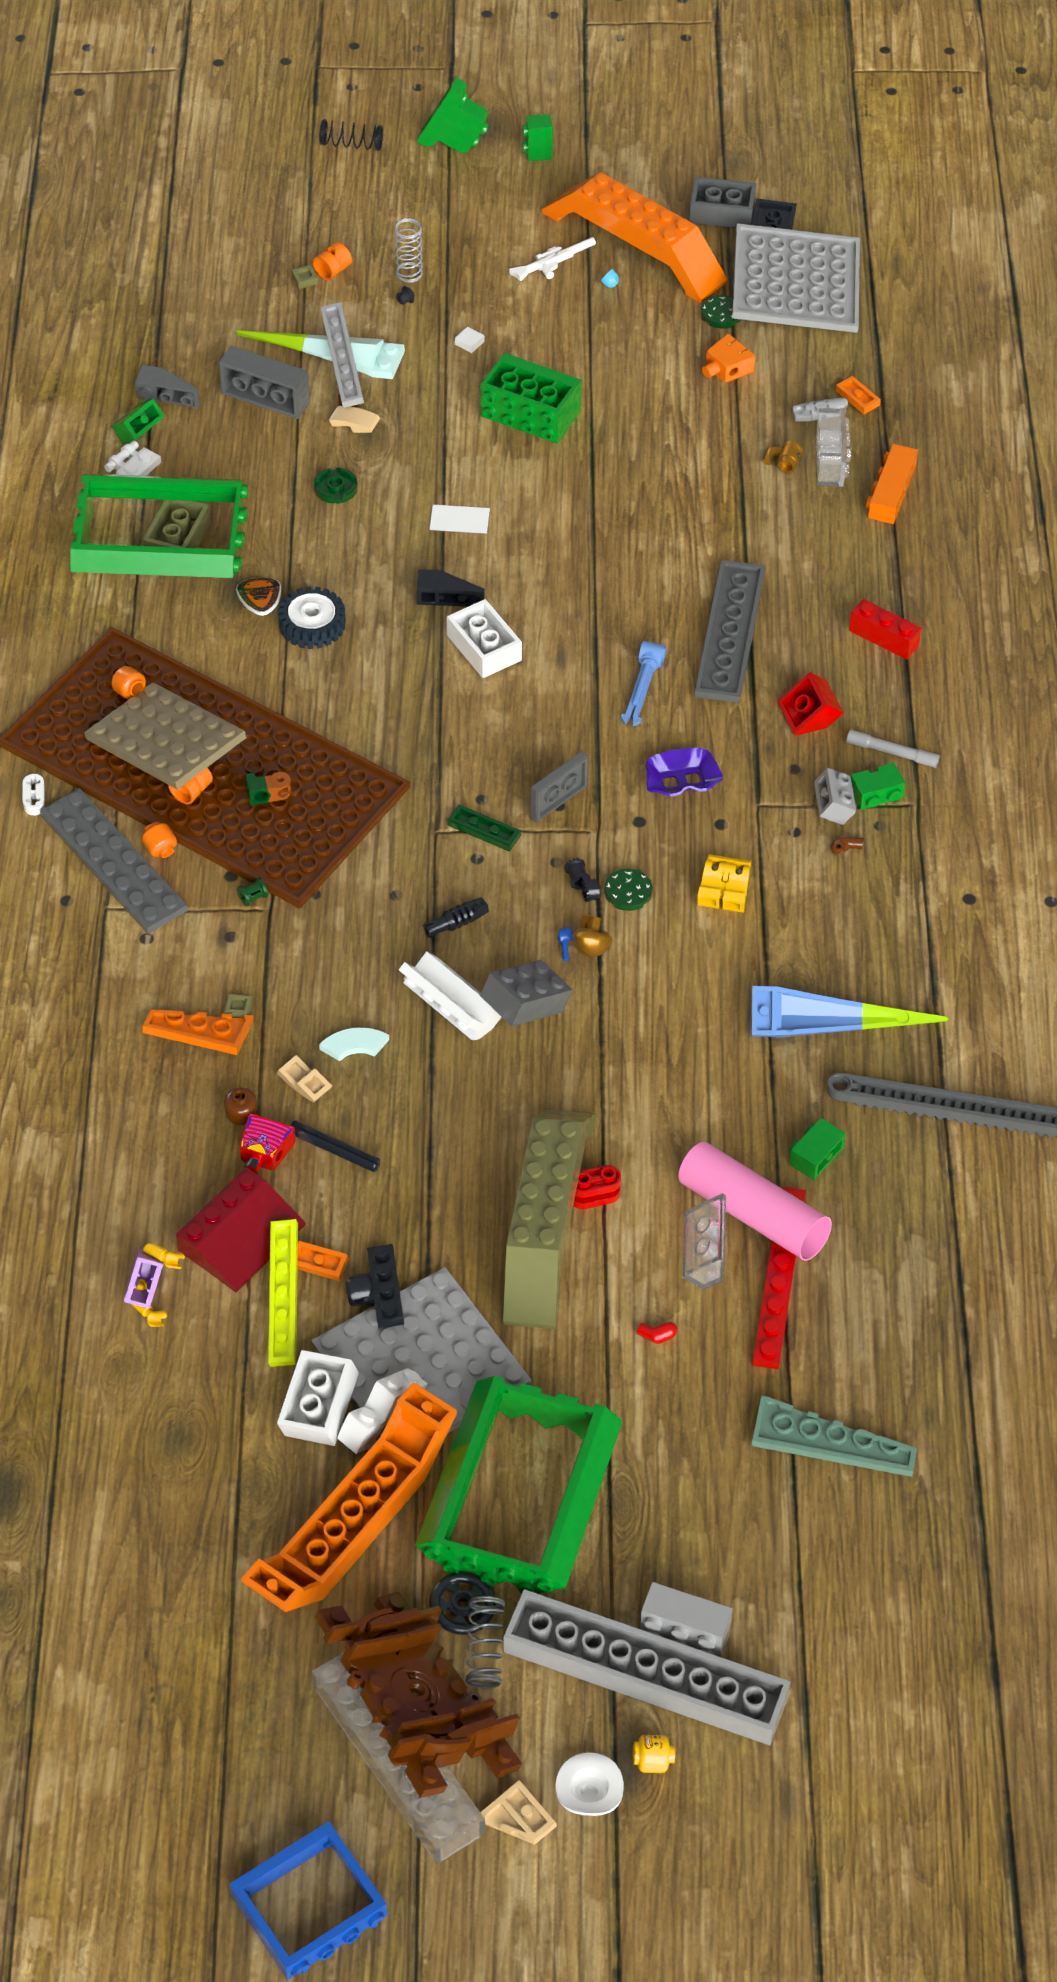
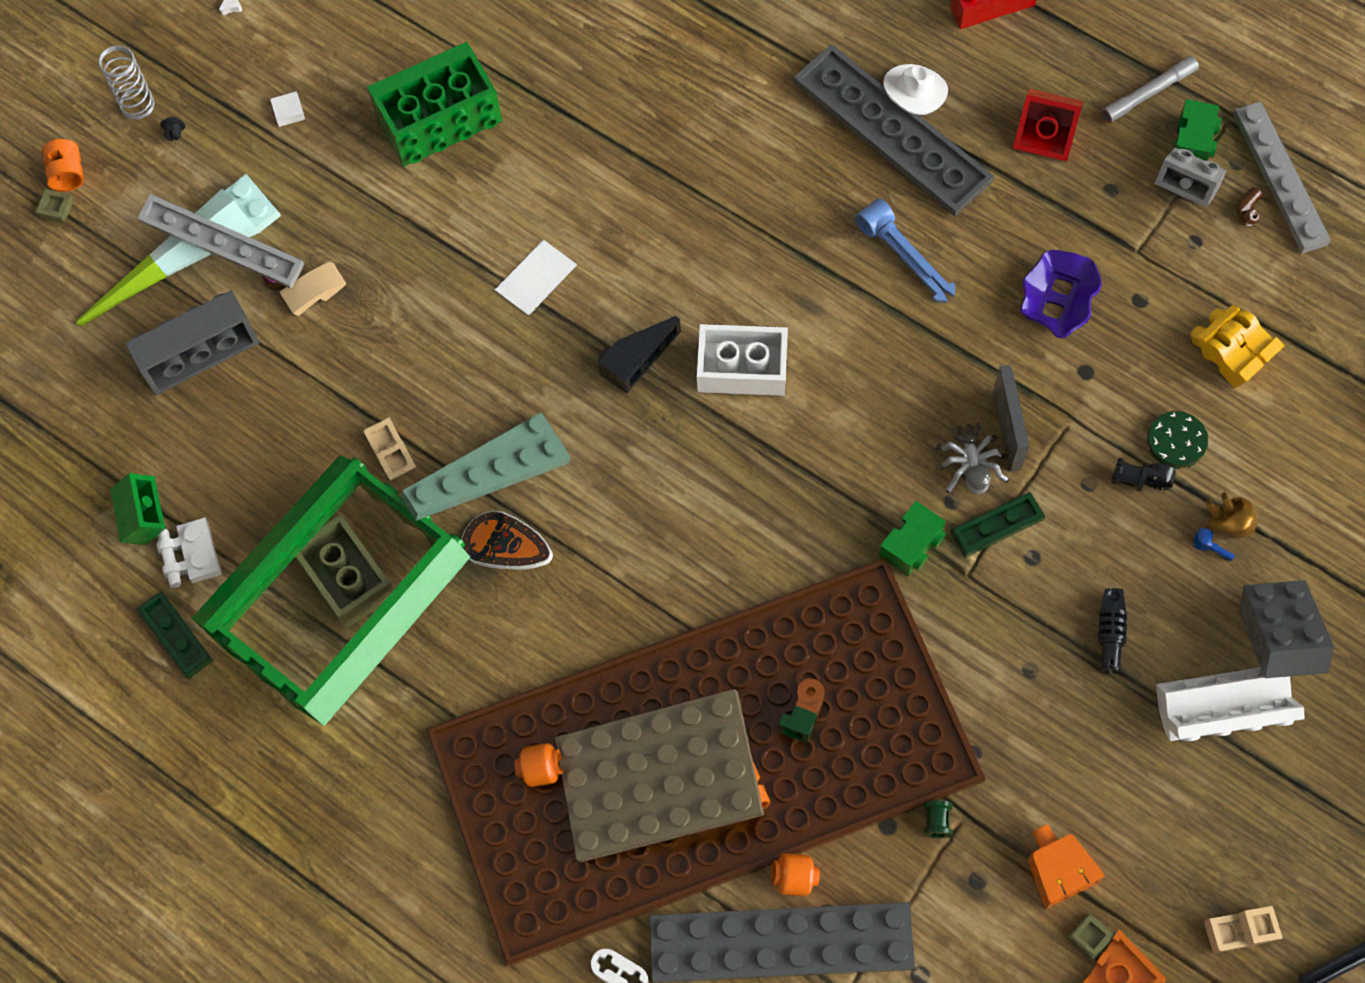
camera: 50 degrees left, 15 degrees up
dark grey slope [135,365,200,408] -> none
black wheel [278,586,346,649] -> none
dark green tile [314,467,358,504] -> none
light aqua tile [319,1028,389,1061] -> none
none -> dark green tile [136,591,213,679]
none -> tan slope [363,417,416,481]
none -> sand green wing [401,413,571,521]
none -> green brick [879,501,946,576]
none -> white hat [883,64,948,115]
none -> animal [935,422,1009,495]
none -> orange torso [1028,824,1105,909]
none -> light grey plate [1233,102,1331,253]

